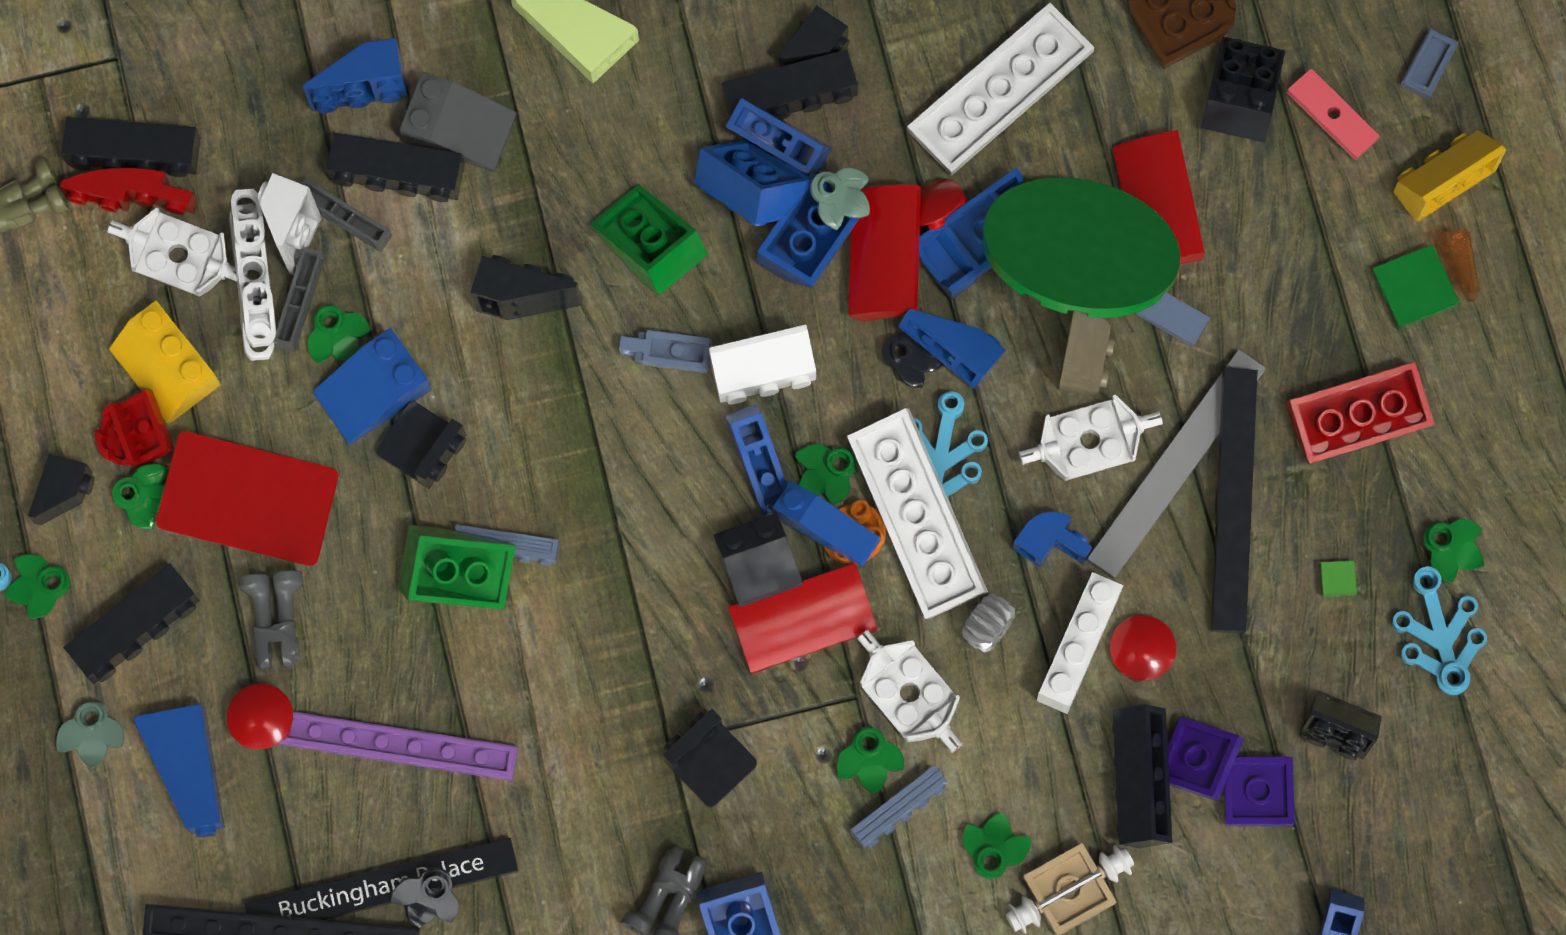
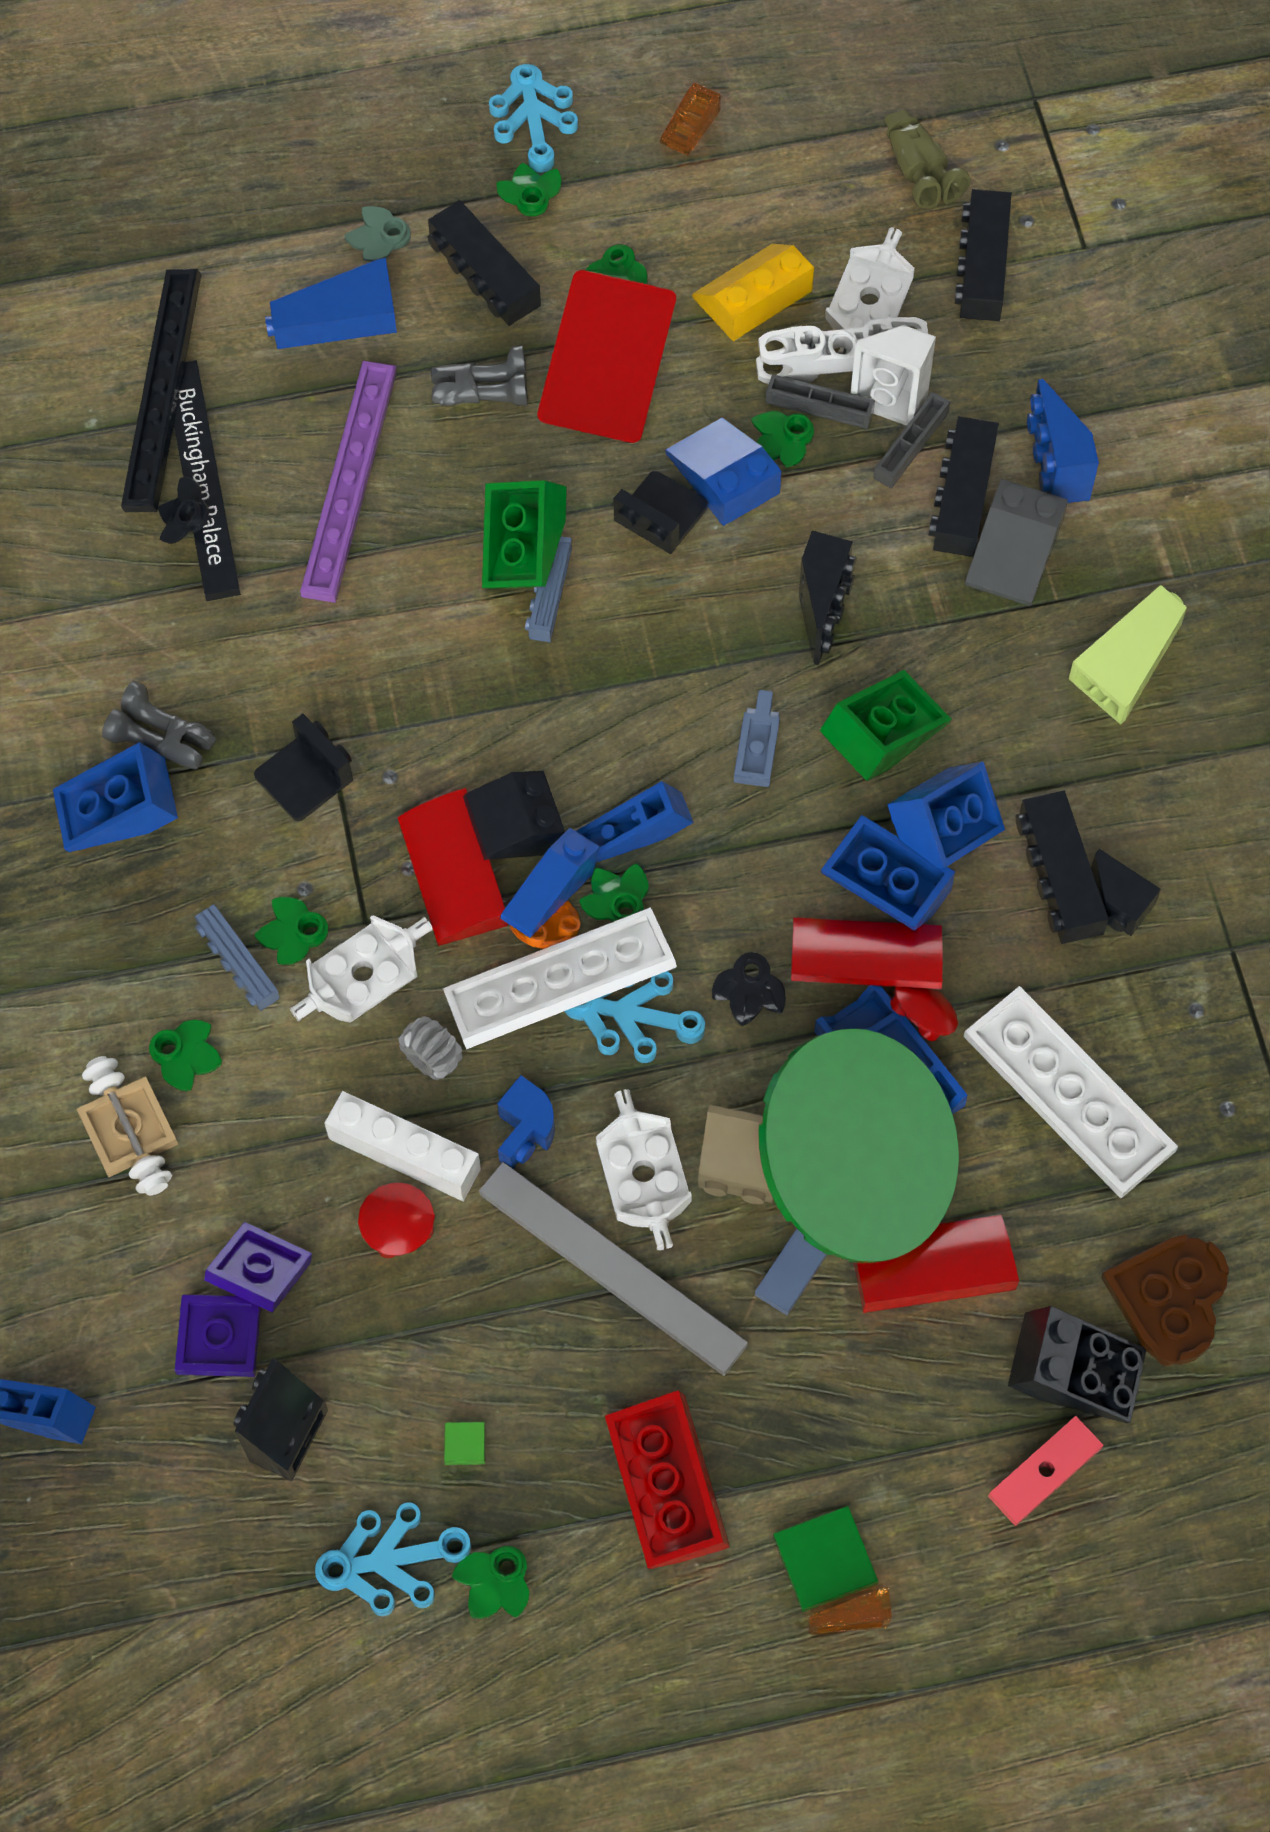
camera: 90 degrees right, 10 degrees down
black slope [28,454,95,525] -> none
red slope [60,168,198,215] -> none
red slope [95,389,175,467] -> none
red dish [227,684,293,750] -> none
white slope [709,325,816,405] -> none
blue slope [725,98,832,175] -> none
sand green plate [810,168,870,230] -> none
blue slope [898,309,1006,389] -> none
black brick [1112,704,1173,848] -> none
black tile [1211,368,1258,634] -> none
yellow slope [1393,130,1506,223] -> none
sand blue tile [1400,28,1459,100] -> none

